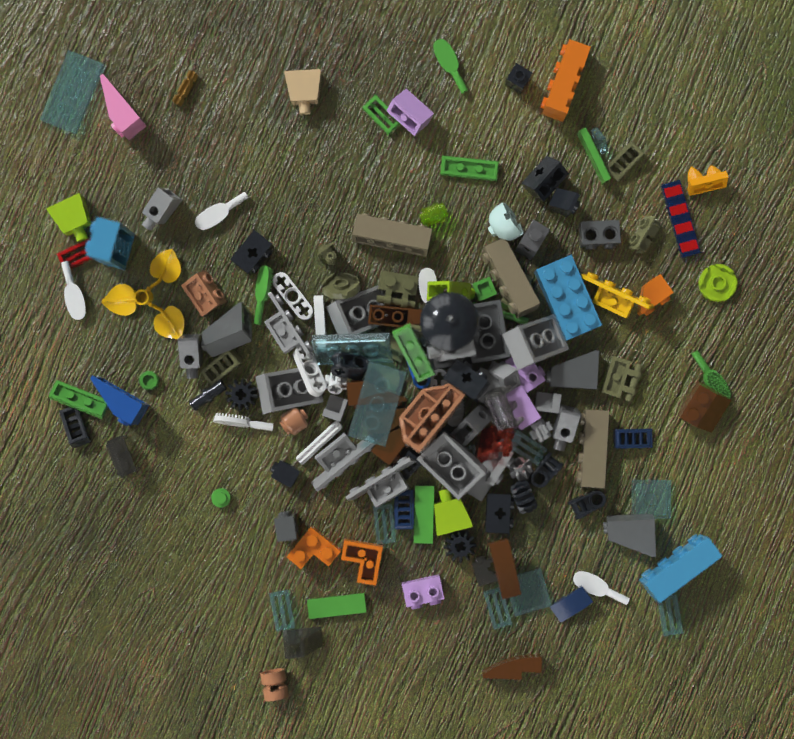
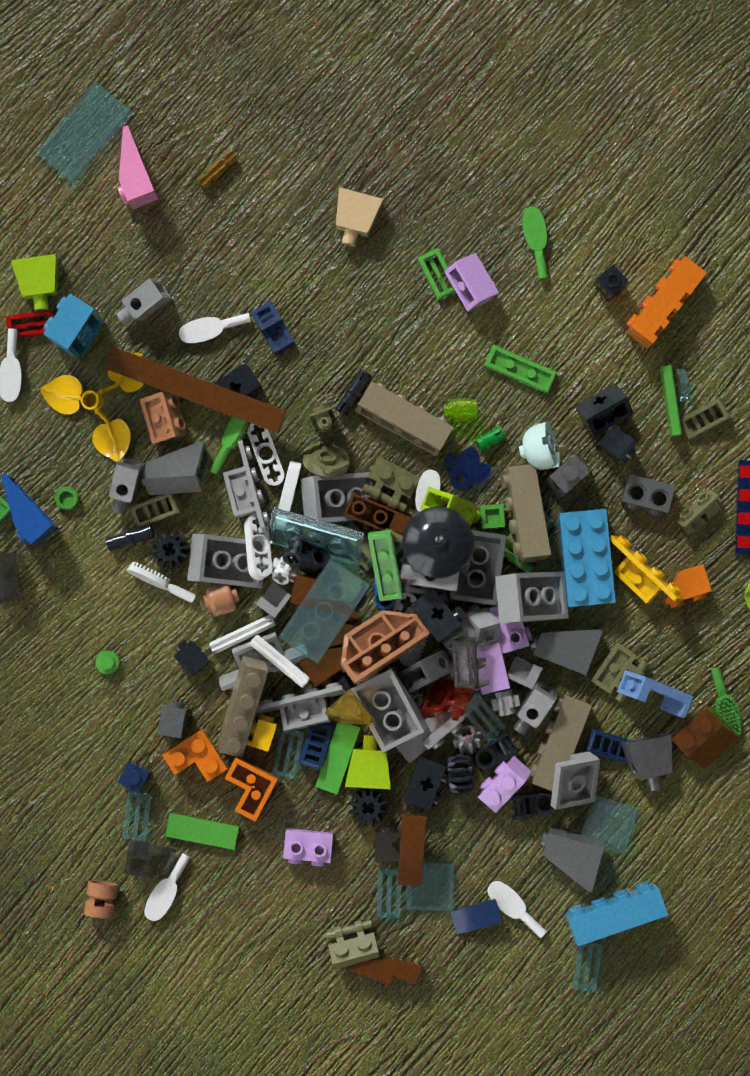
camera: 10 degrees right, 0 degrees up
none -> reddish brown tile [104,346,287,433]
none -> dark blue brick [117,760,152,794]
none -> white piece [144,853,190,921]
none -> dark tan brick [217,656,268,758]
none -> yellow brick [246,714,277,752]
none -> white axle [250,635,310,687]
none -> dark blue slope [251,300,295,356]
none -> clear yellow slope [325,689,376,725]
none -> olive plate [325,920,380,970]
none -> black pin [335,369,372,416]
none -> clear blue plate [444,446,491,491]
none -> green pin [475,426,507,452]
none -> lavender brick [478,756,531,813]
none -> light grey plate [551,752,600,810]
none -> medium blue panel [617,670,693,718]
none -> flat silver torso [621,733,672,791]

